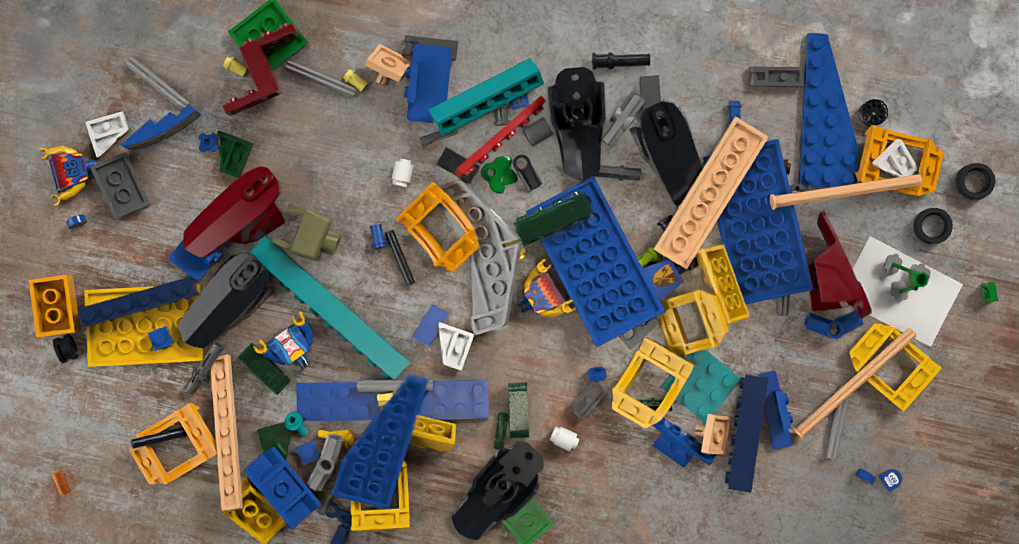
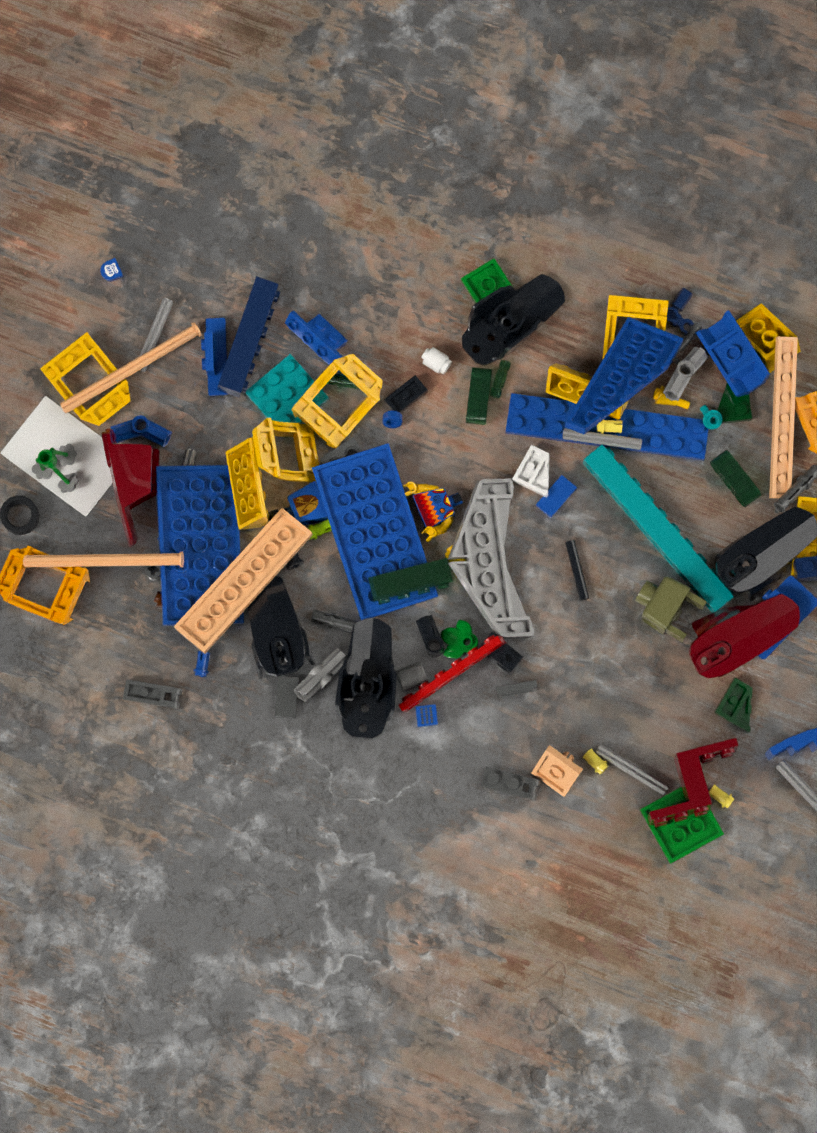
camera: 165 degrees left, 10 degrees down
blue plate [199,133,218,152] -> none
torso [253,311,313,370] -> none
blue plate [296,439,321,465] -> none
blue pin [370,224,387,249] -> none
white brick [391,158,414,188] -> none
light orange wedge [395,182,480,272] -> none
blue bracket [404,44,452,123] -> none
teal brick [428,58,544,136] -> none
dark grey bush [494,104,511,126] -> none
black pin [592,52,650,70] -> none
light nougat tile [694,414,733,455] -> none
blue wing [798,33,859,188] -> none
blue tile [856,469,876,485] -> none
black wheel [858,99,888,127] -> none
white wing [872,139,918,178] -> none

